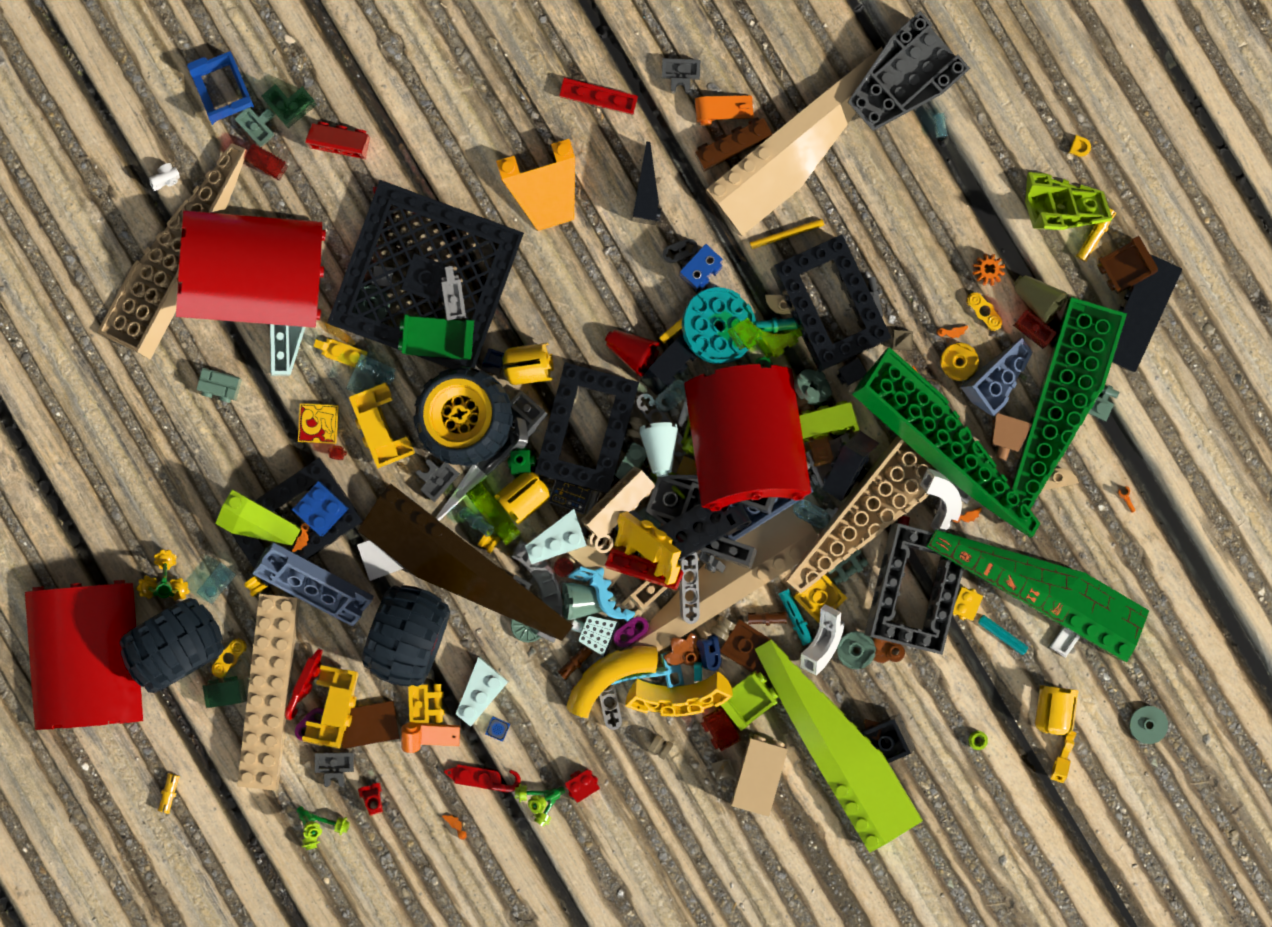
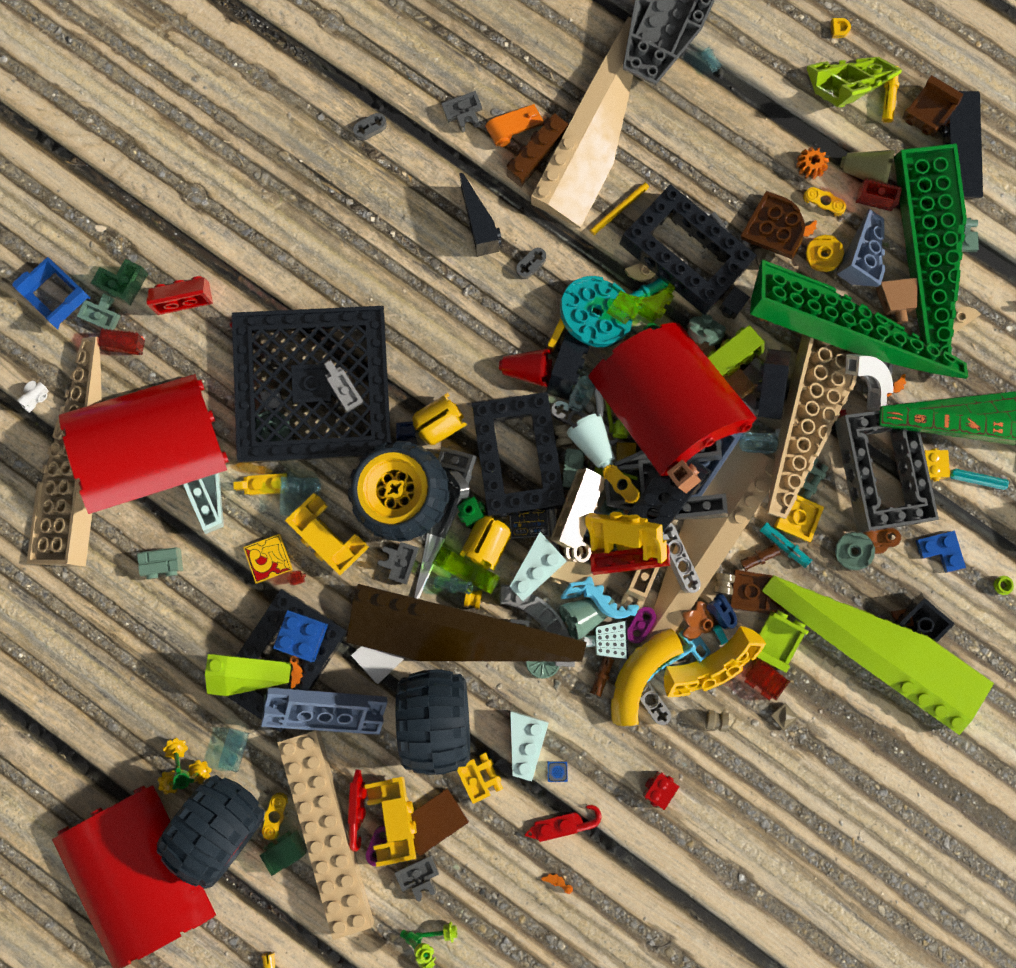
camera: 25 degrees left, 5 degrees down
yellow wheel [243,576,268,597] -> none
red plate [358,783,383,816] -> none
green panel [398,315,474,360] -> none
orange door [401,722,460,753] -> none
light orange wedge [496,139,576,231] -> none
lime plant [515,784,565,827] -> none
clear red wheel [554,558,573,577] -> none
red plate [559,78,638,115] -> none
blue piece [679,244,723,291] -> none
dark grey plate [698,551,726,573] -> none
tan brick [731,734,788,817] -> none
white arch [800,604,844,675] -> none
none -> dark grey beam [353,113,387,141]
none -> yellow piece [603,465,640,503]
none -> nougat brick [667,460,701,493]
none -> reddish brown plate [741,191,805,259]
none -> blue plate [915,530,966,573]

